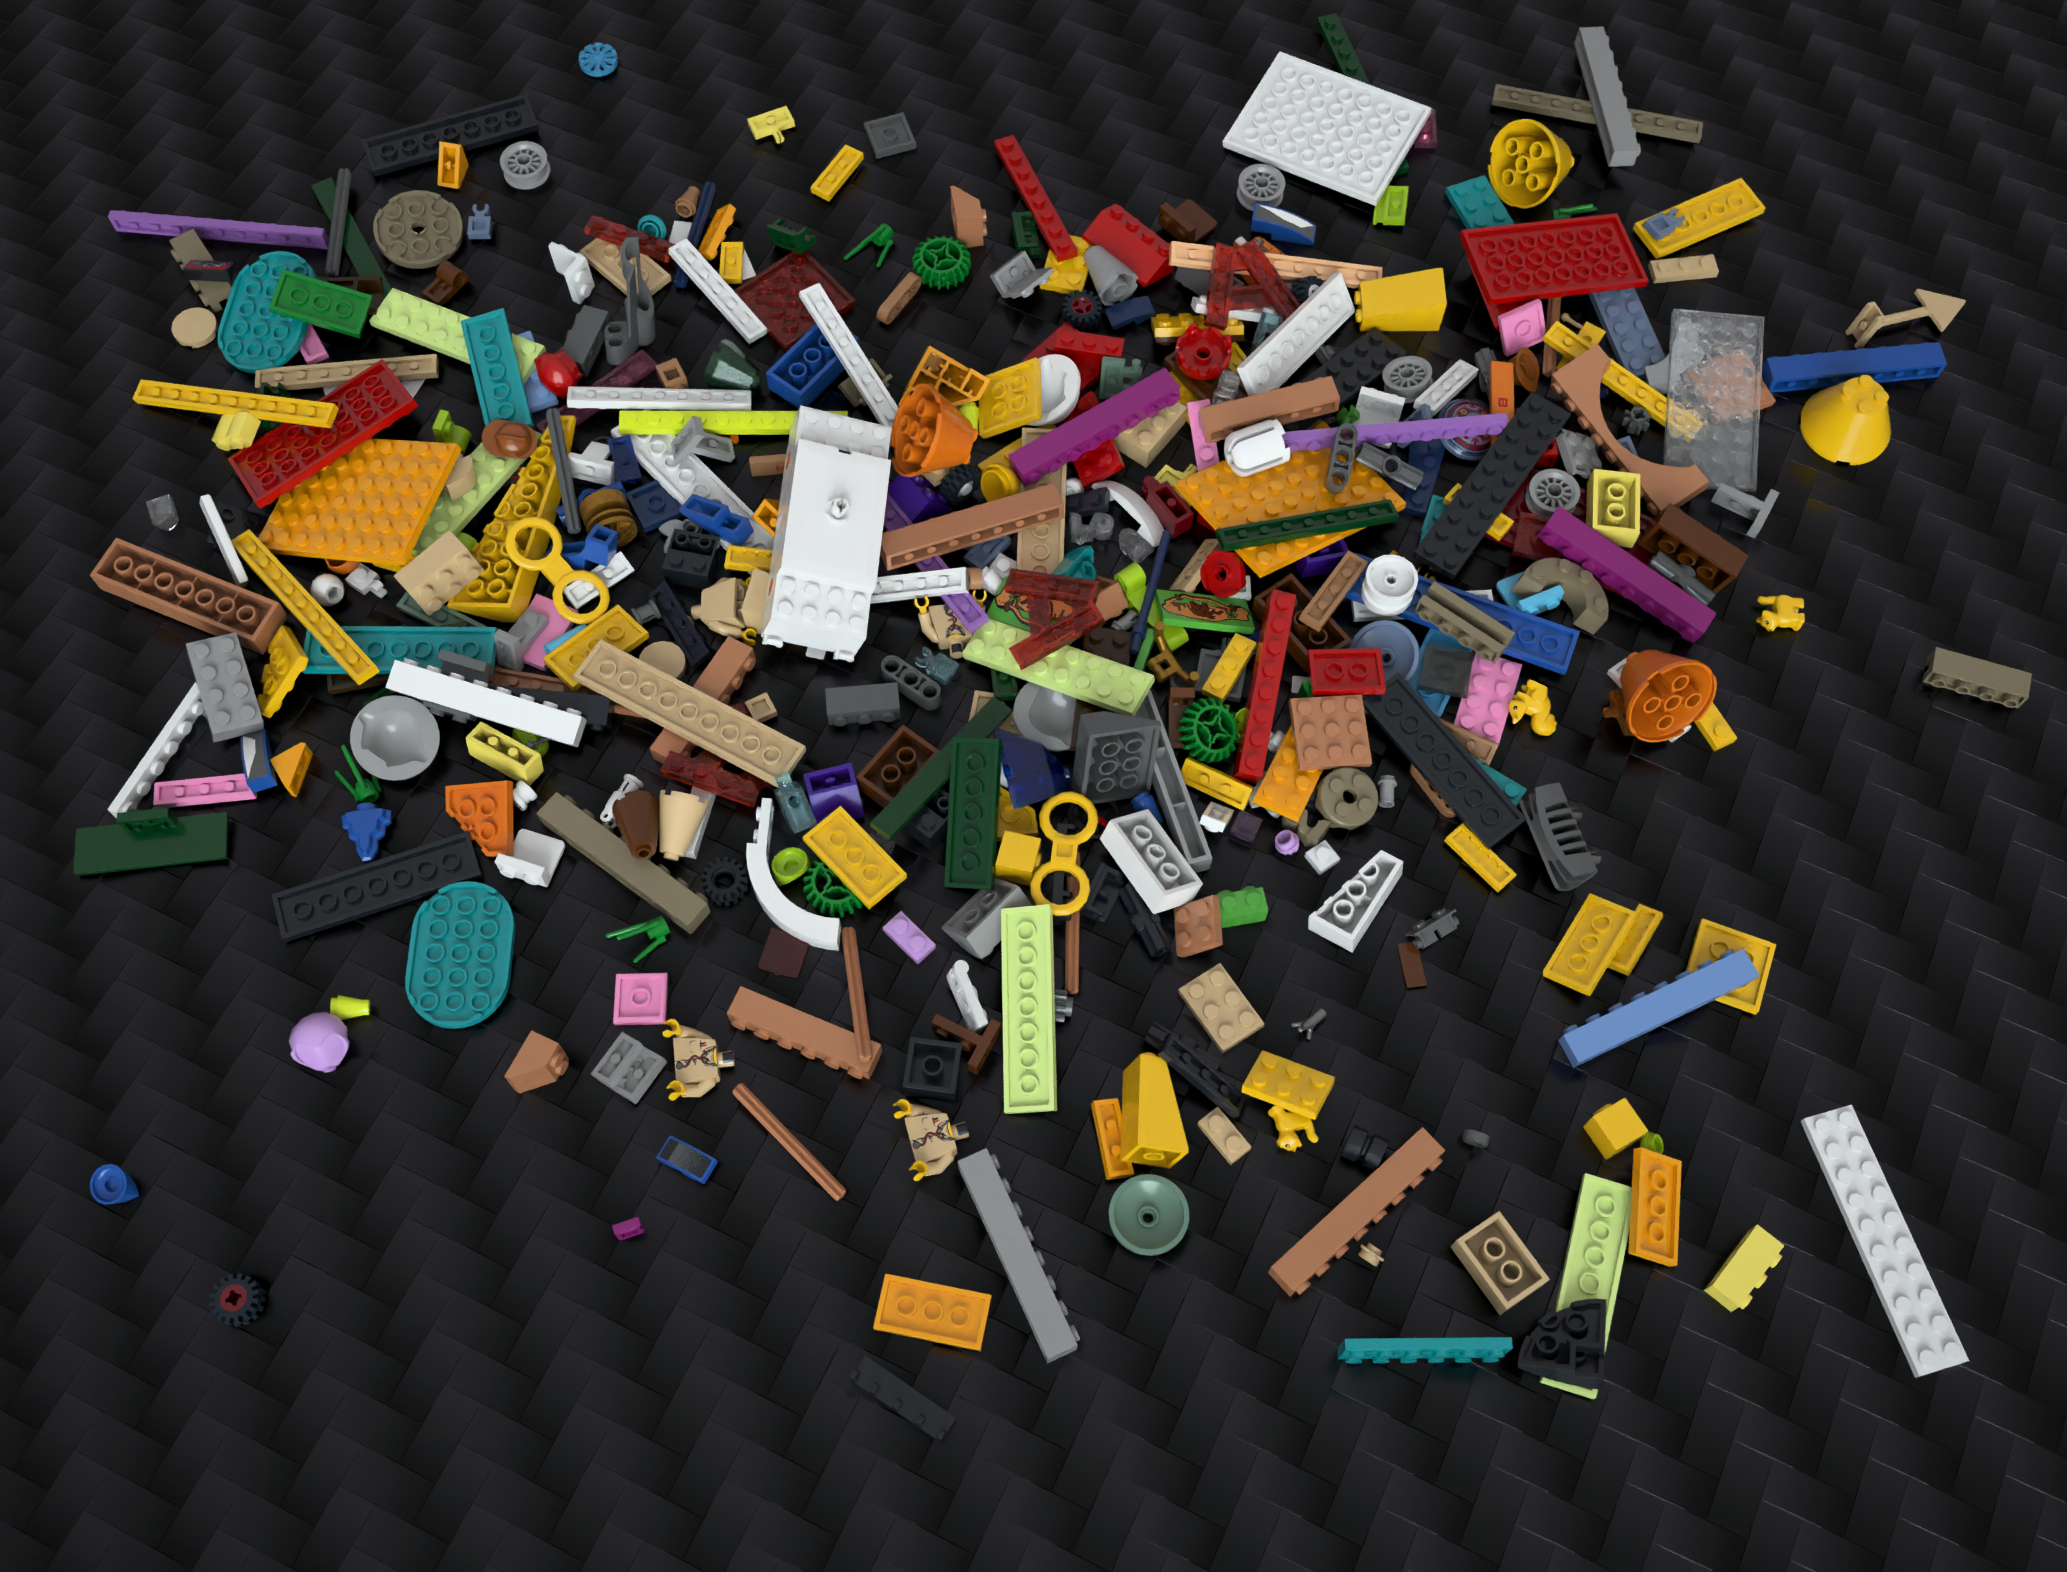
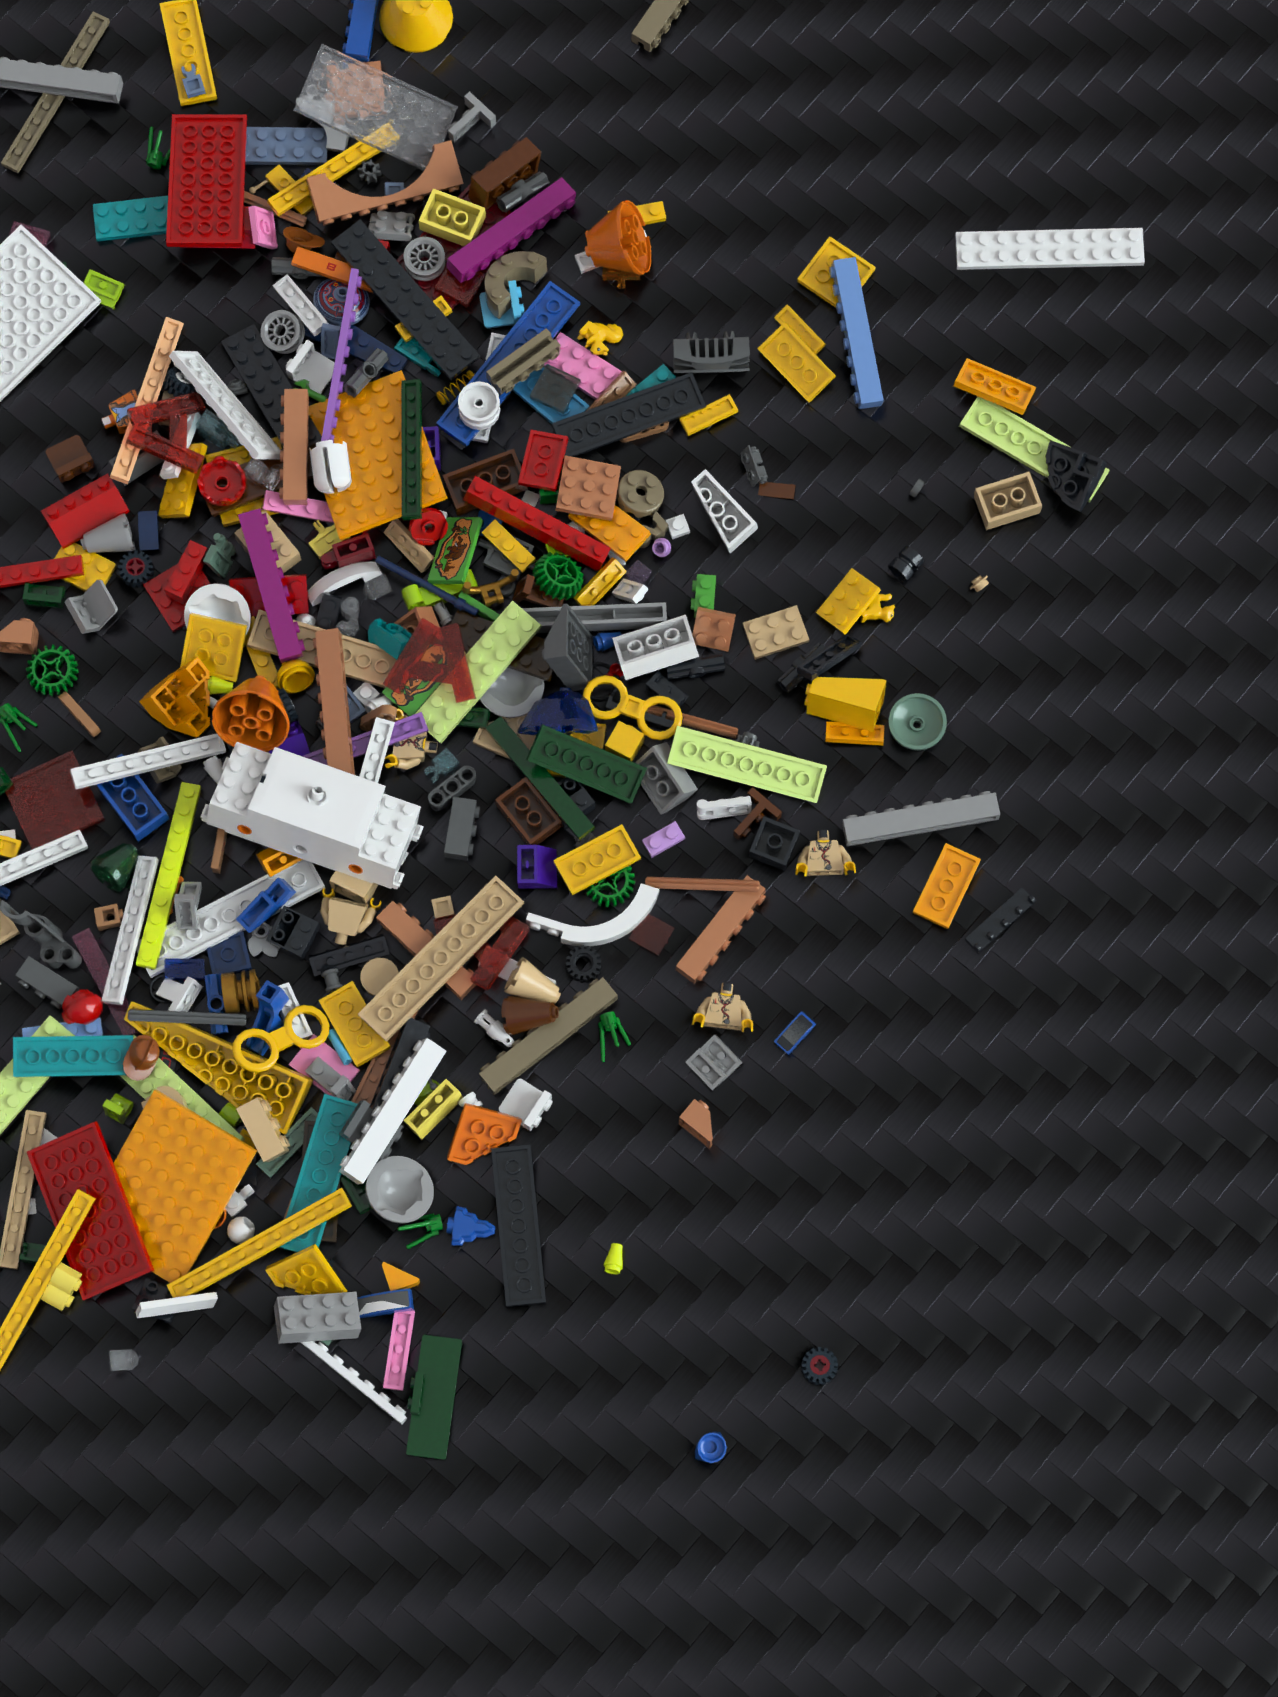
camera: 75 degrees left, 10 degrees up
nougat brick [90,538,288,655] -> none
lavender helmet [289,1012,349,1073] -> none
teal plate [405,881,516,1029] -> none
magenta tile [612,1217,645,1241] -> none
bright pink tile [613,973,668,1025] -> none
yellow plate [724,545,773,573] -> none
nougat axle [732,1083,846,1201] -> none
lime piece [772,847,813,887] -> none
clear light blue torso [774,772,817,834] -> none
tan plate [1197,1107,1252,1165] -> none
light grey wheel [1237,164,1285,211] -> none
slope [1250,203,1316,245] -> none
nougat brick [1268,1127,1445,1297] -> none
flat silver bar [1291,1008,1327,1040] -> none
medium nougat plate [1299,550,1369,632] -> none
dark grey beam [1324,423,1358,494] -> none
teal plate [1337,1337,1513,1364] -> none
sand blue dish [1349,620,1420,682] -> none
yellow slope [1354,268,1447,331] -> none
light grey pin [1377,775,1397,808] -> none
yellow cone [1488,119,1574,209] -> none
yellow head [1583,1098,1648,1160] -> none
lime plate [1640,1132,1664,1154] -> none
tan plate [1648,254,1719,284] -> none
light yellow brick [1704,1224,1784,1312] -> none
yellow animal [1756,595,1805,631] -> none

